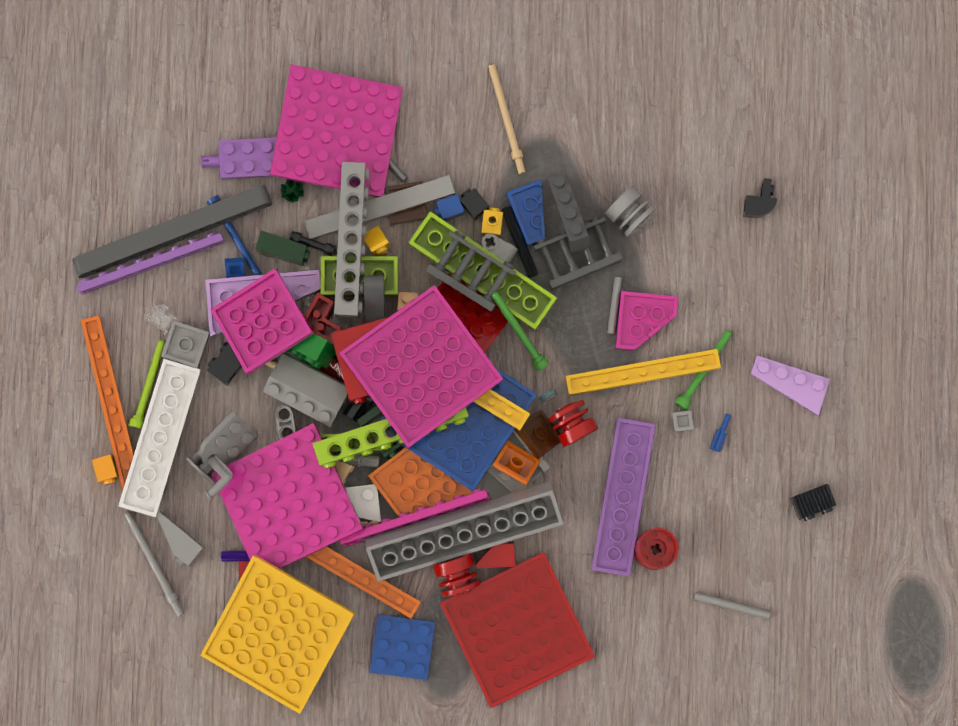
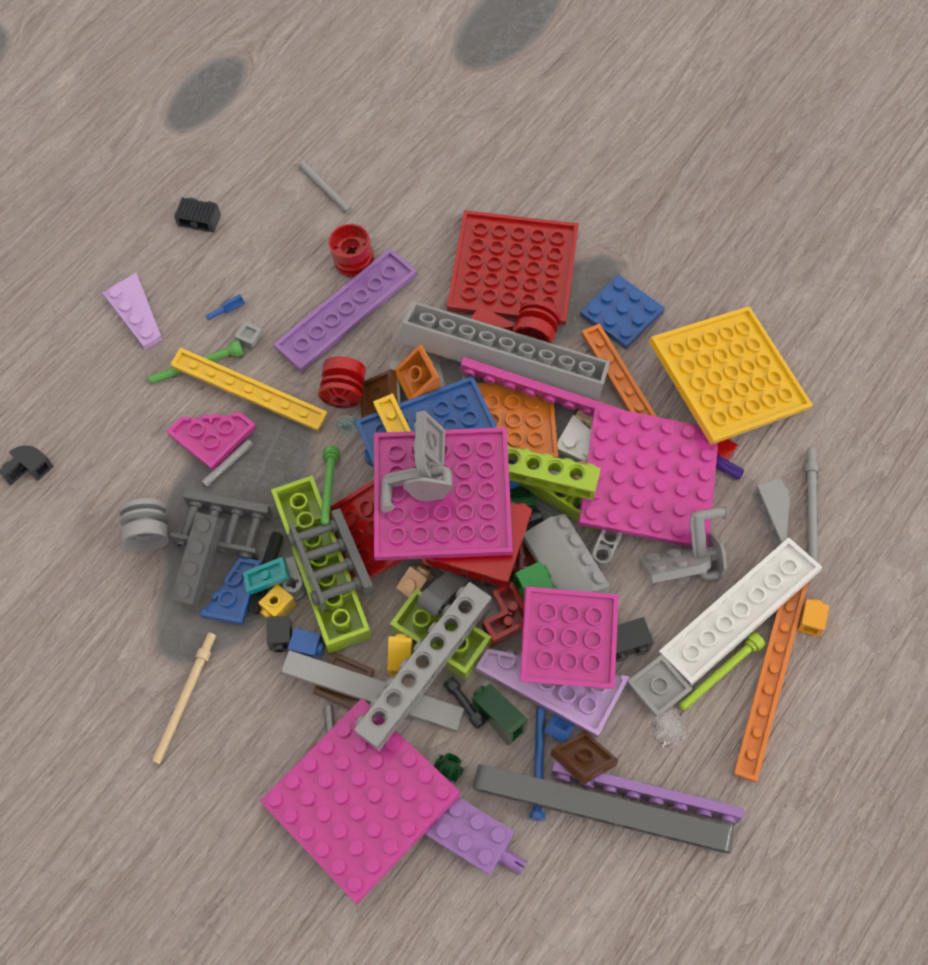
camera: 145 degrees left, 20 degrees down
none -> teal plate [243,557,290,595]
none -> light grey plate [381,410,452,512]
none -> reddish brown tile [550,731,618,785]

